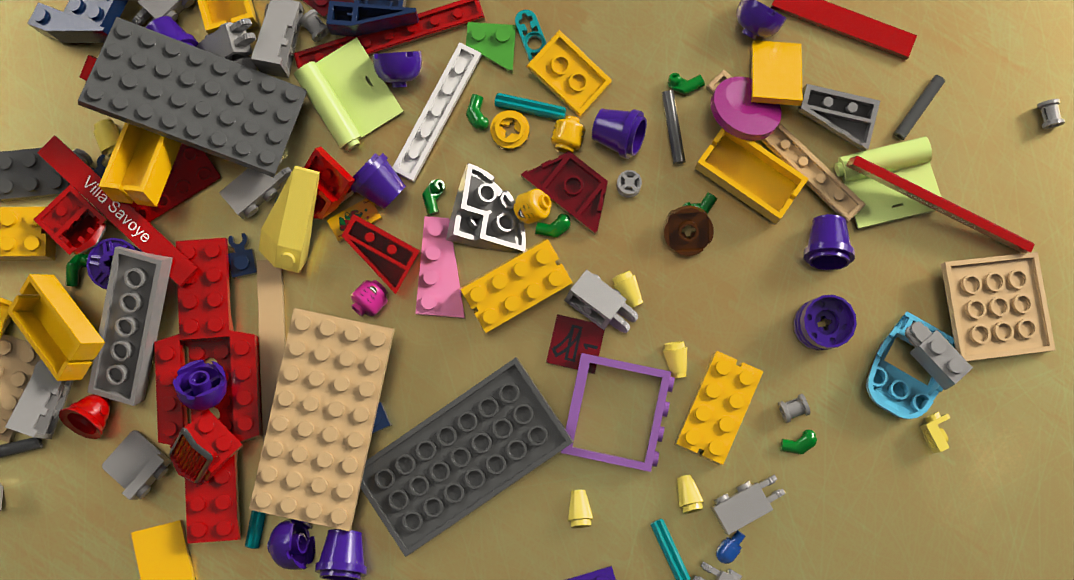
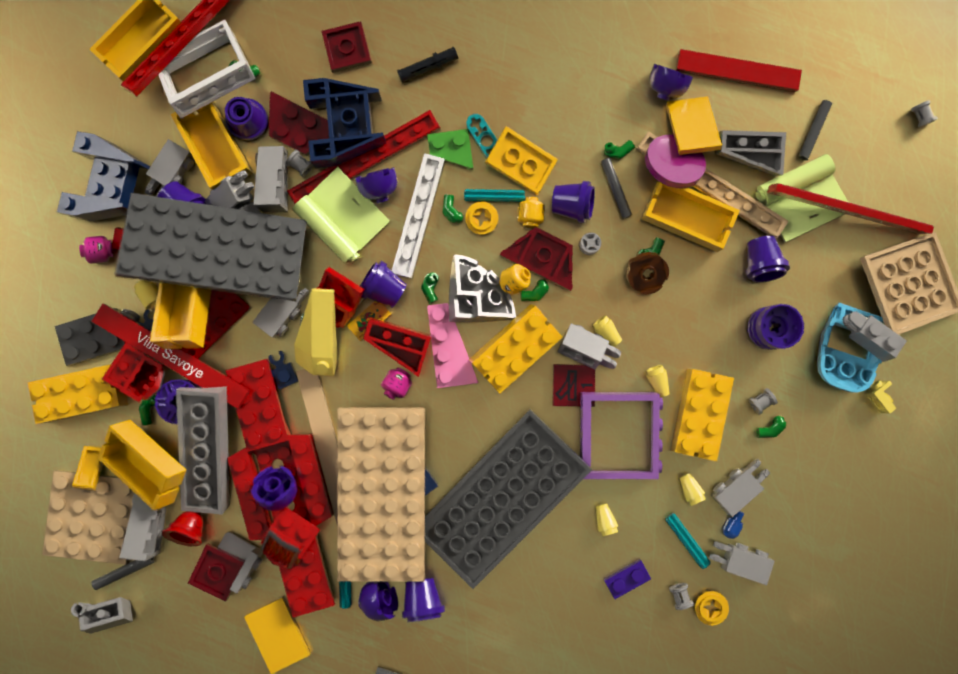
camera: 15 degrees left, 5 degrees up
none -> dark pink head [79,236,113,264]
none -> dark red tile [188,543,245,602]

